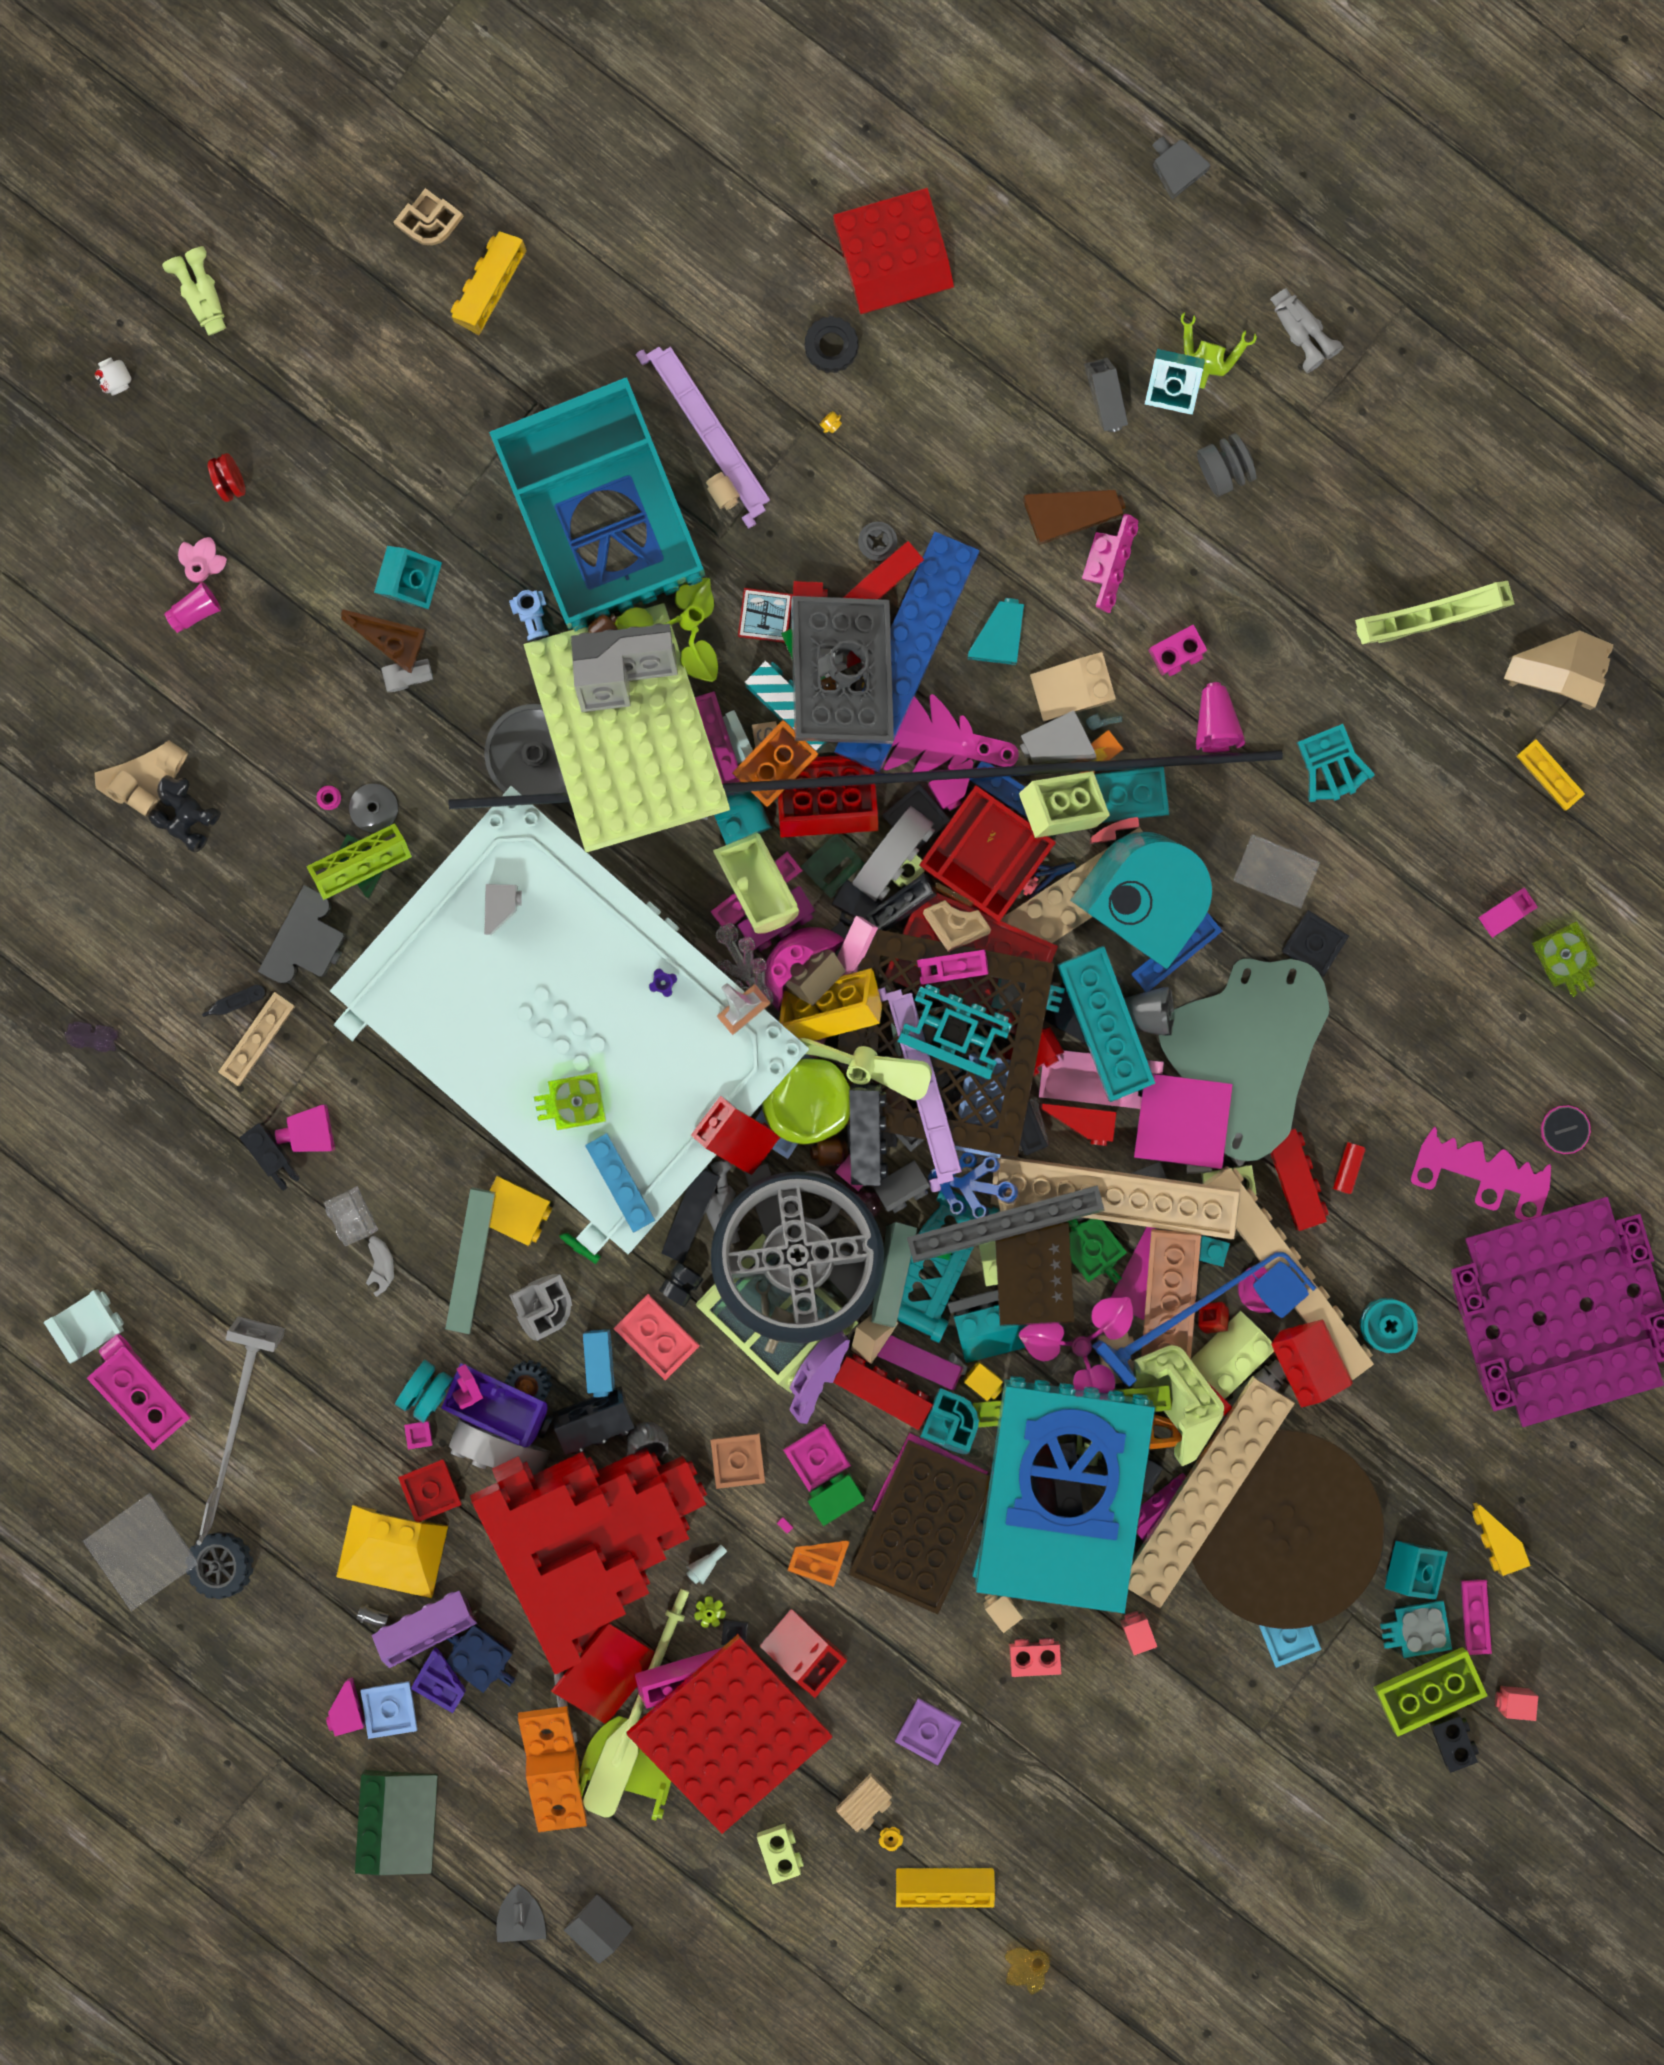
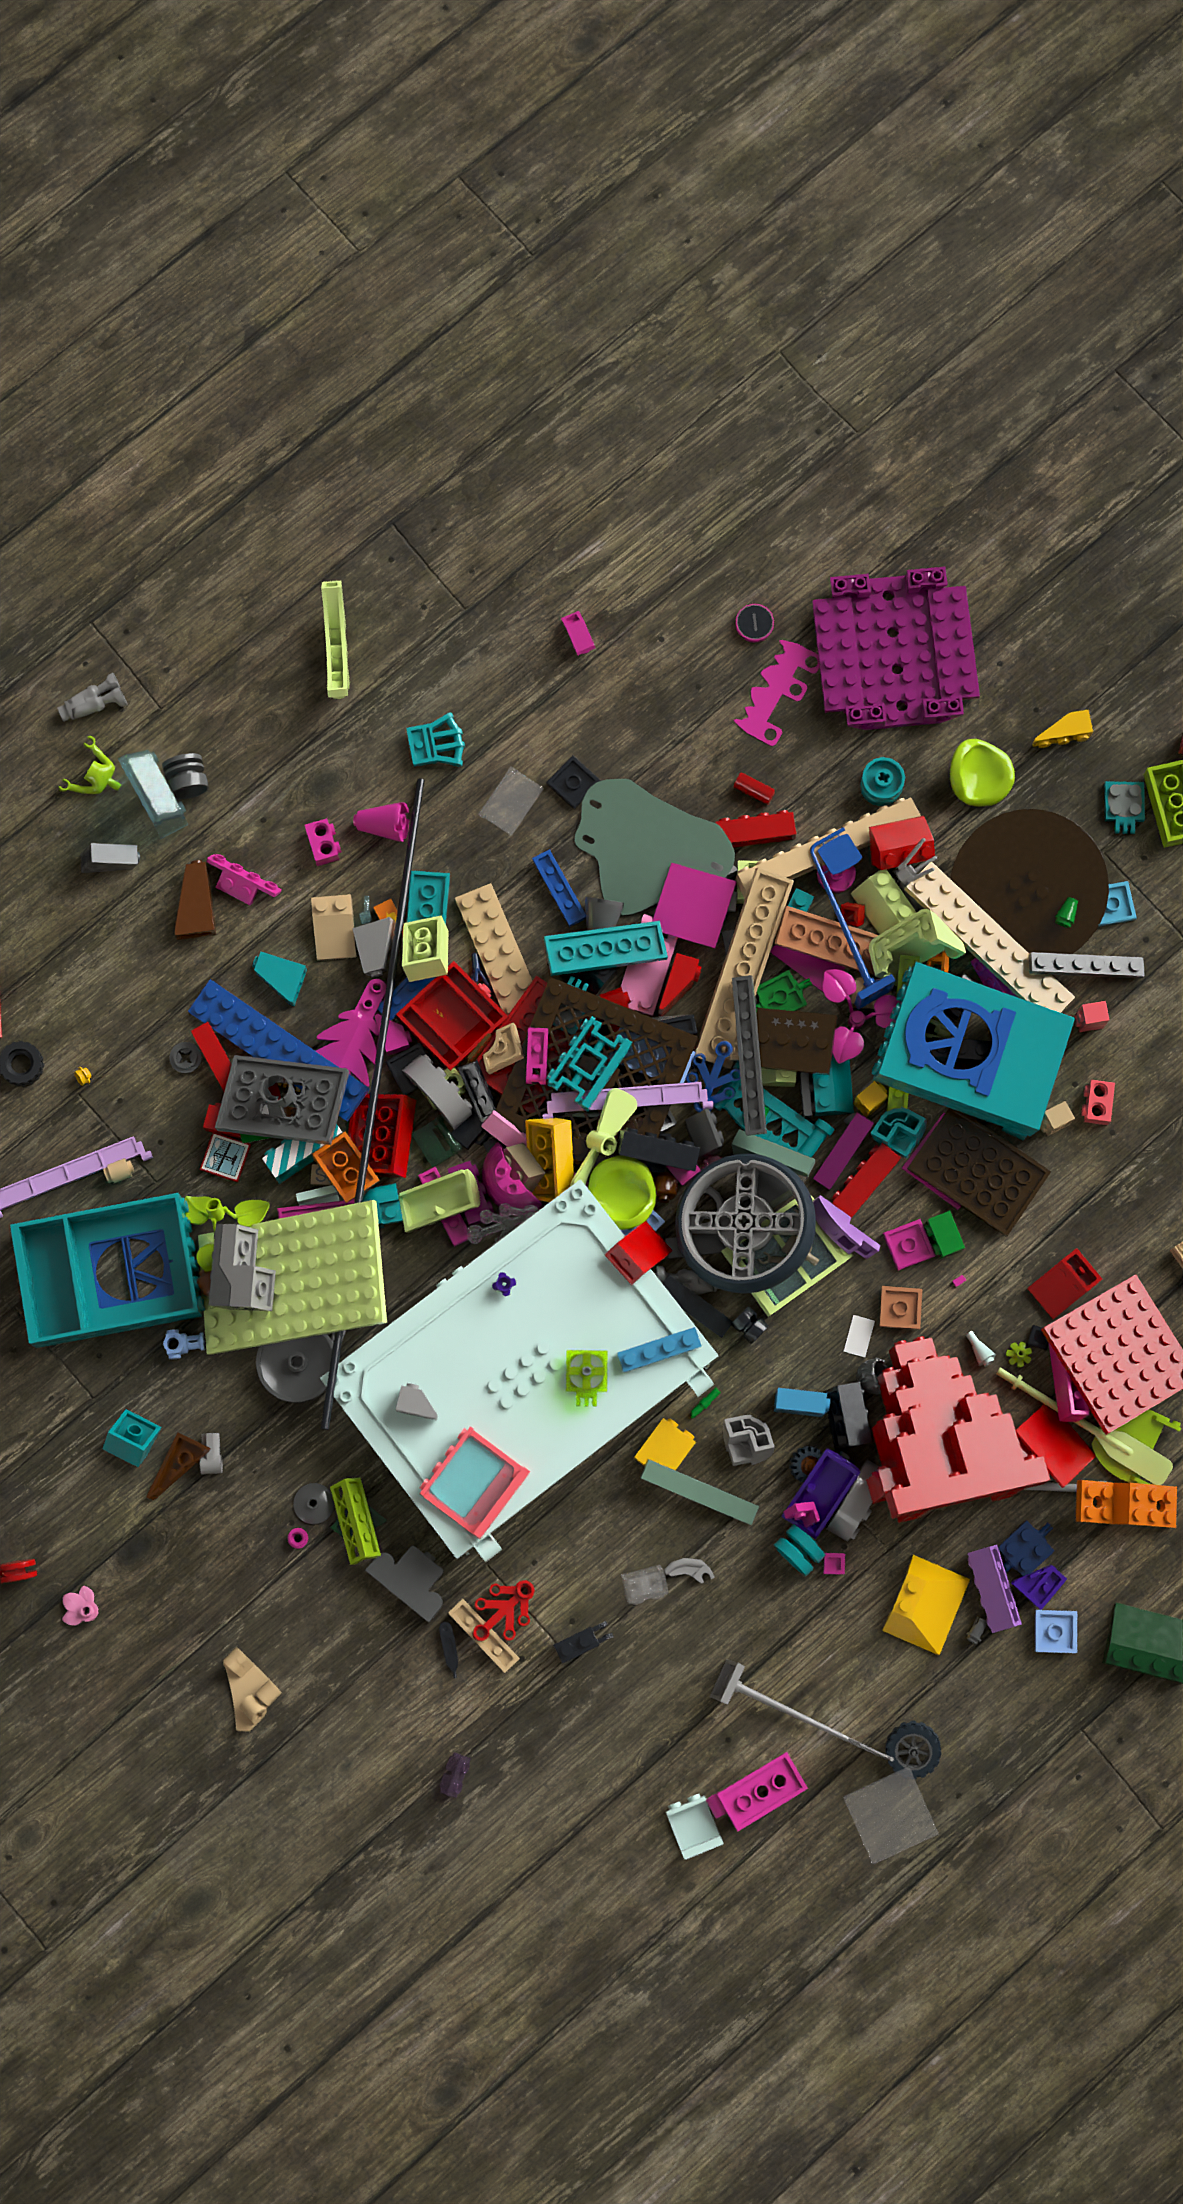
camera: 80 degrees left, 10 degrees down
black animal [148,775,221,852] -> none
dark pink plant [164,582,222,633] -> none
dark pink torso [275,1105,335,1152] -> none
dark pink slope [326,1677,366,1736] -> none
red plate [398,1459,462,1522] -> none
coral tile [613,1294,700,1380] -> none
piece [717,983,771,1035] -> none
orange wing [787,1541,849,1587] -> none
tan slope [851,1314,898,1364] -> none
medium lavender tile [895,1697,961,1765] -> none
teal brick [1070,832,1212,969] -> none
coral slope [1090,817,1139,844] -> none
brick [1145,349,1205,415] -> none
teal slope [1385,1541,1448,1600] -> none
dark pink tile [1461,1579,1492,1655] -> none
tan panel [1504,630,1613,710] -> none
yellow plate [1516,739,1585,811] -> none
clear neon green piece [1531,921,1599,997] -> none
none -> clear light blue windscreen [118,750,188,839]
none -> clear light blue panel [420,1426,530,1540]
none -> red plant [472,1580,535,1642]
none -> white sticker [844,1315,875,1357]
none -> light grey plant [896,838,937,885]
none -> lime piece [950,739,1015,807]
none -> plate [1028,952,1145,979]
none -> green cone [1055,897,1078,928]

